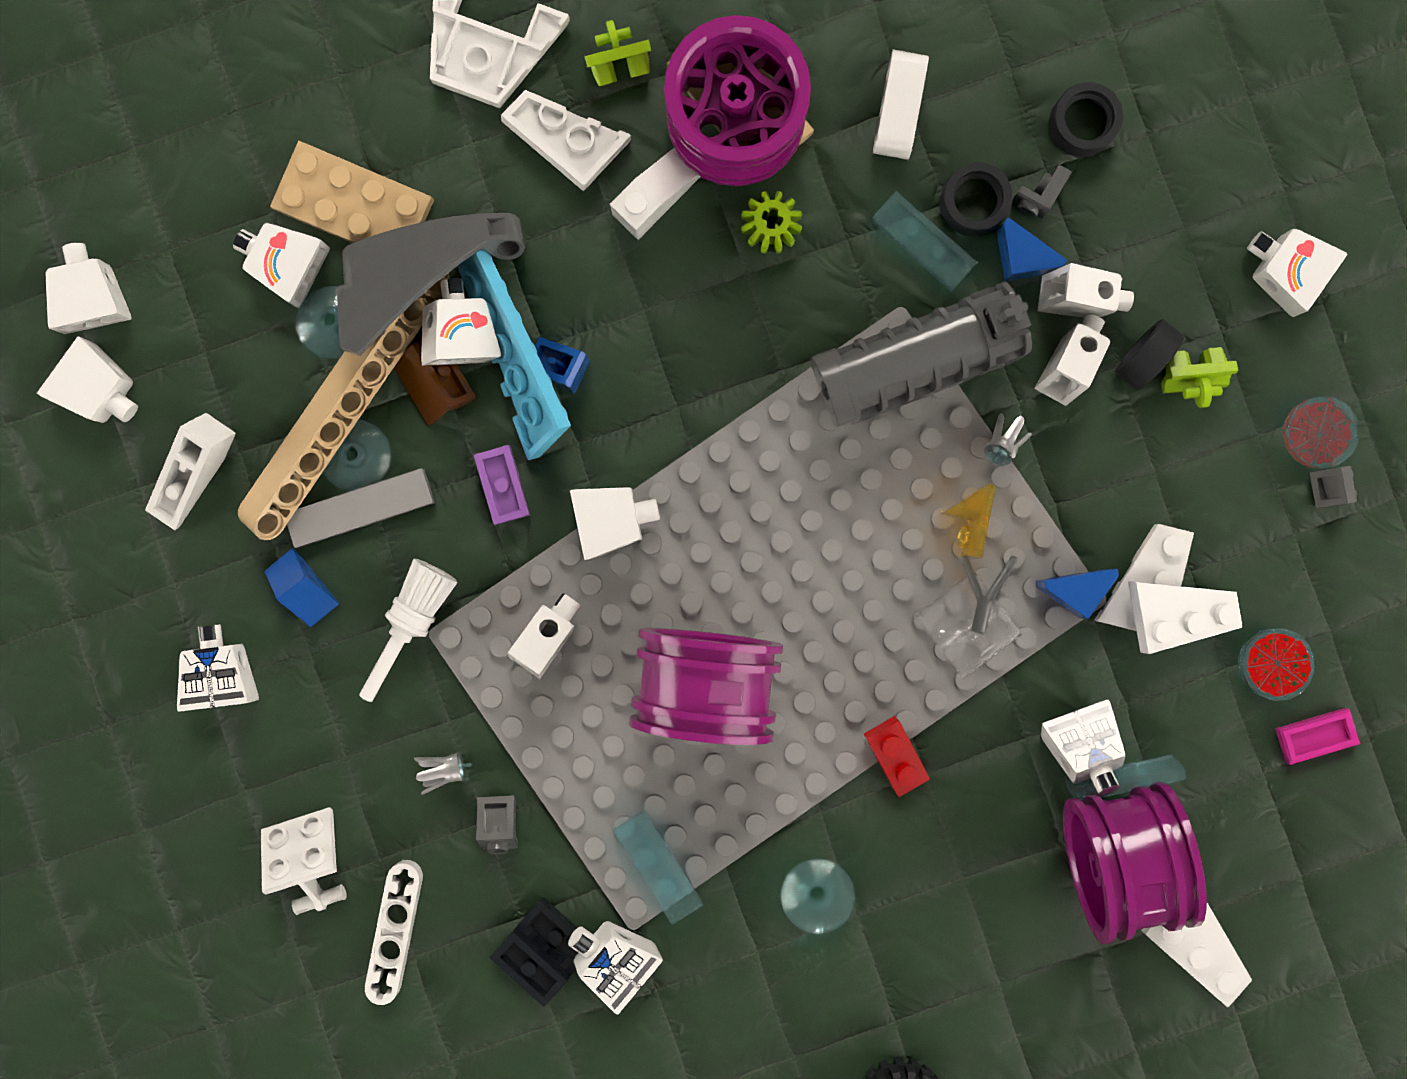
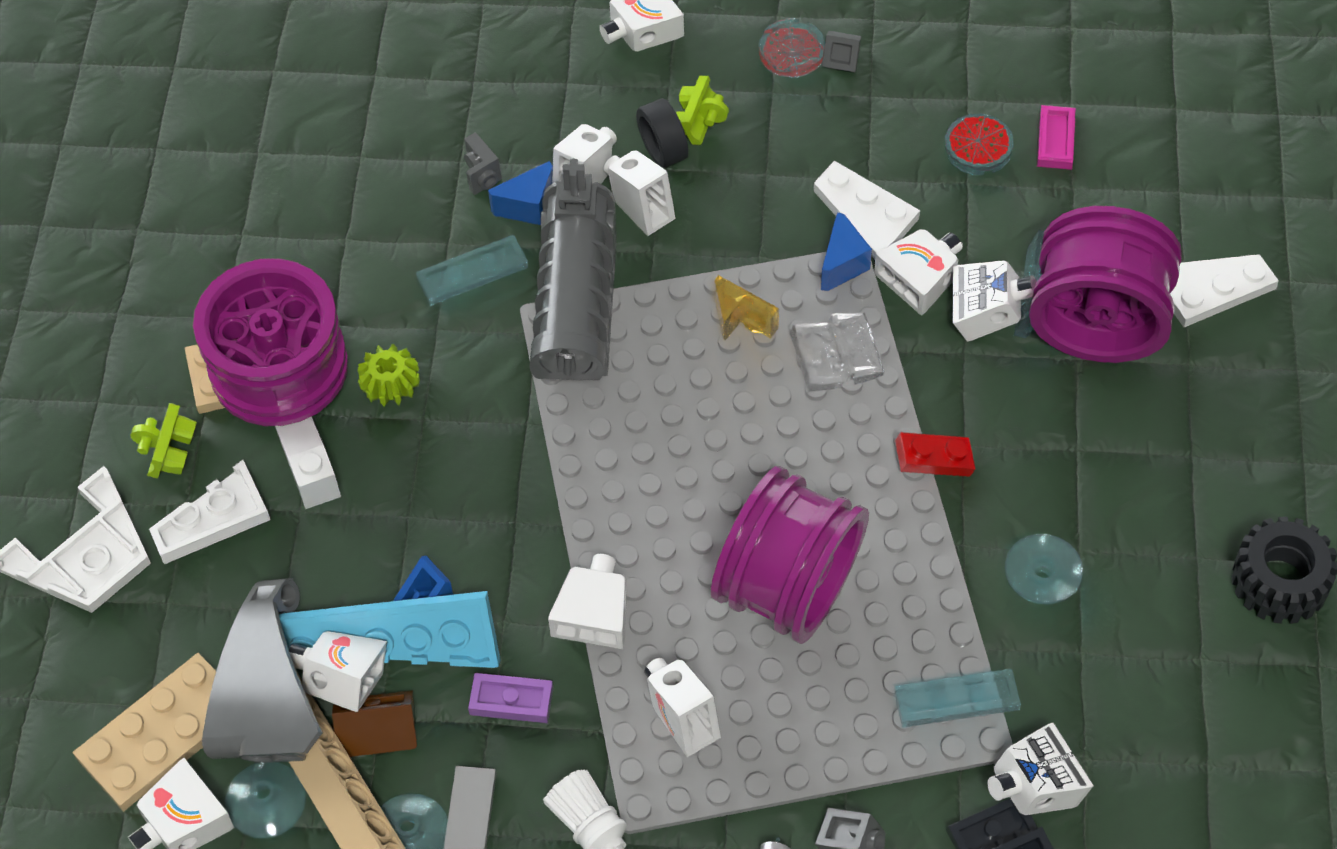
camera: 65 degrees left, 30 degrees down
white beam [873,49,929,160] -> none
black tyre [940,162,1013,237] -> none
dark grey plant [961,556,1017,634] -> none
flat silver piece [984,413,1032,466] -> none
black tyre [1048,82,1124,158] -> none
white wing [1128,581,1242,654] -> none
none -> white torso [874,229,962,316]

